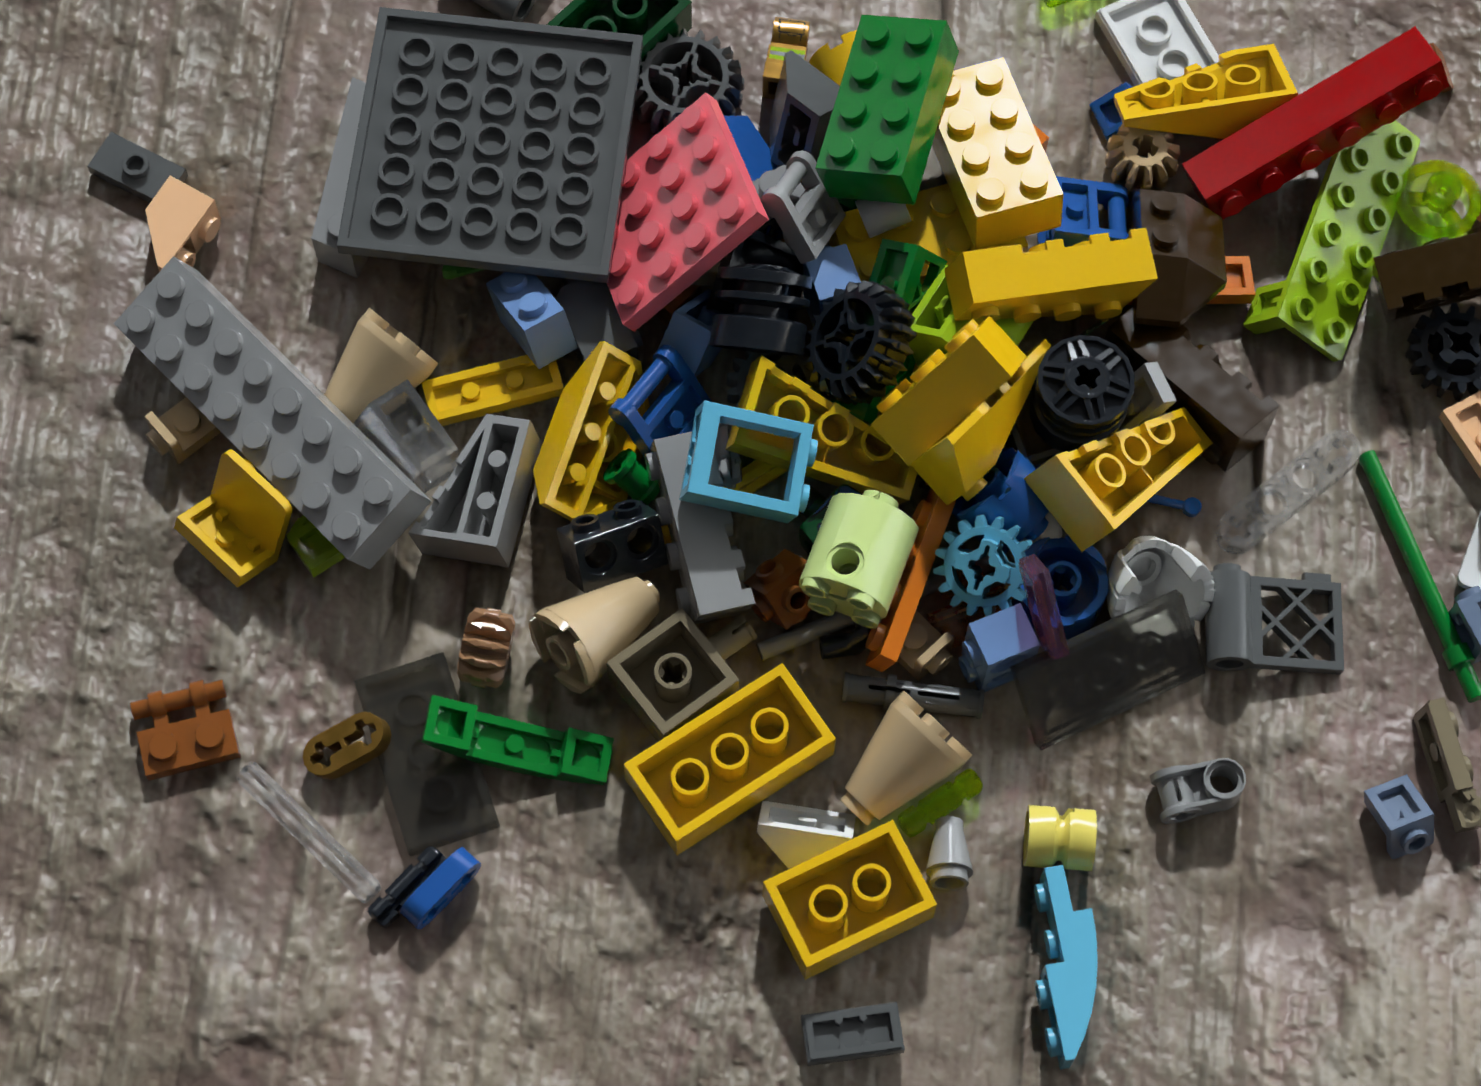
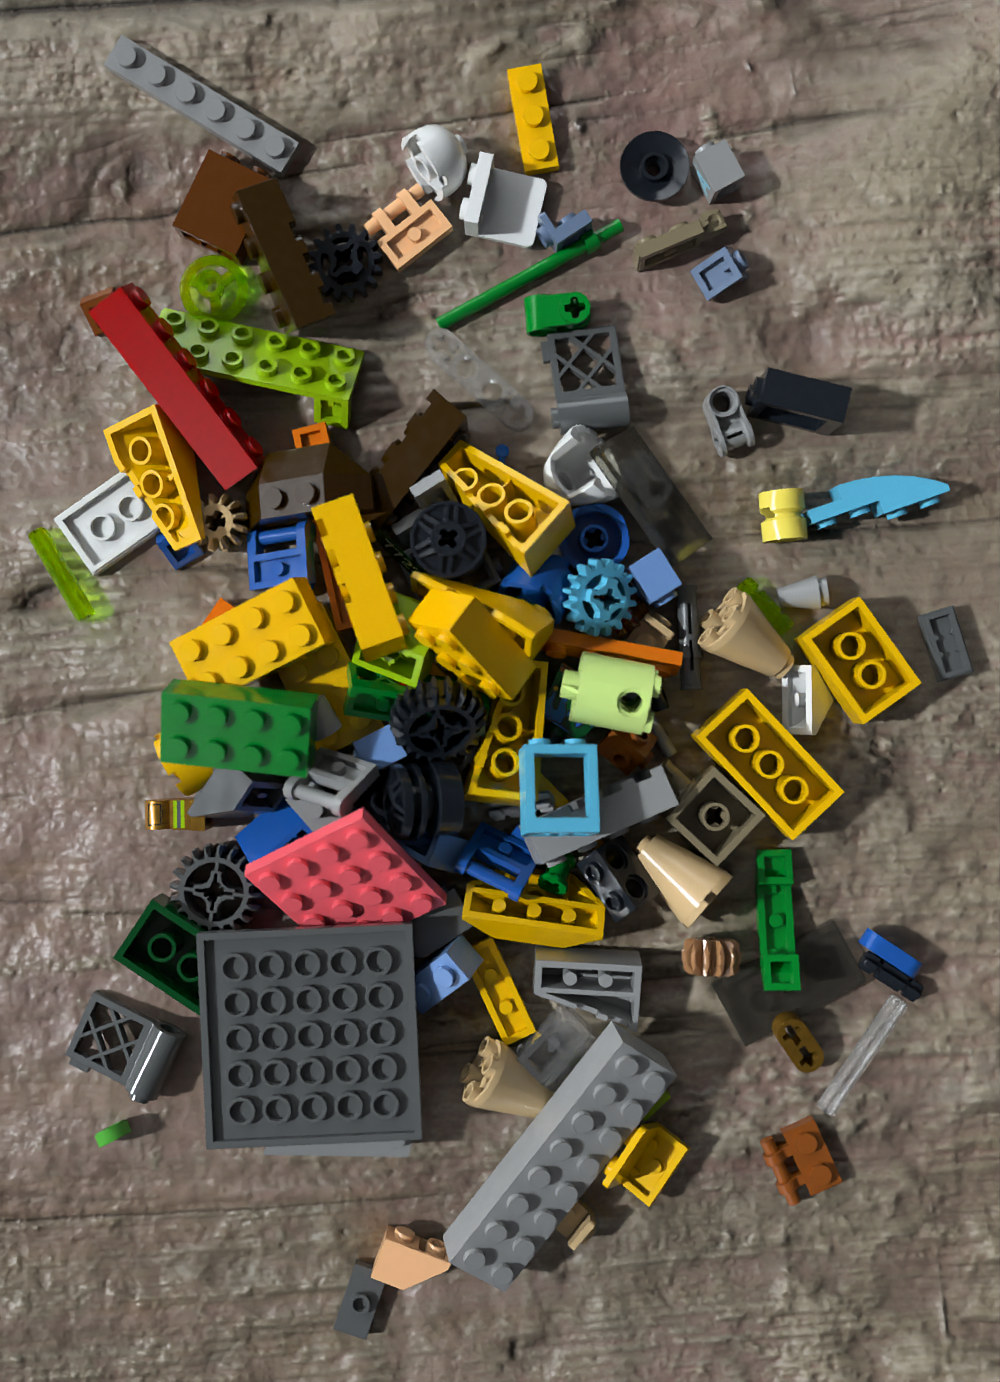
camera: 100 degrees left, 20 degrees up
clear pink tile [1018,554,1070,660] -> none
none -> green piece [524,292,591,337]
none -> black window [744,367,852,436]

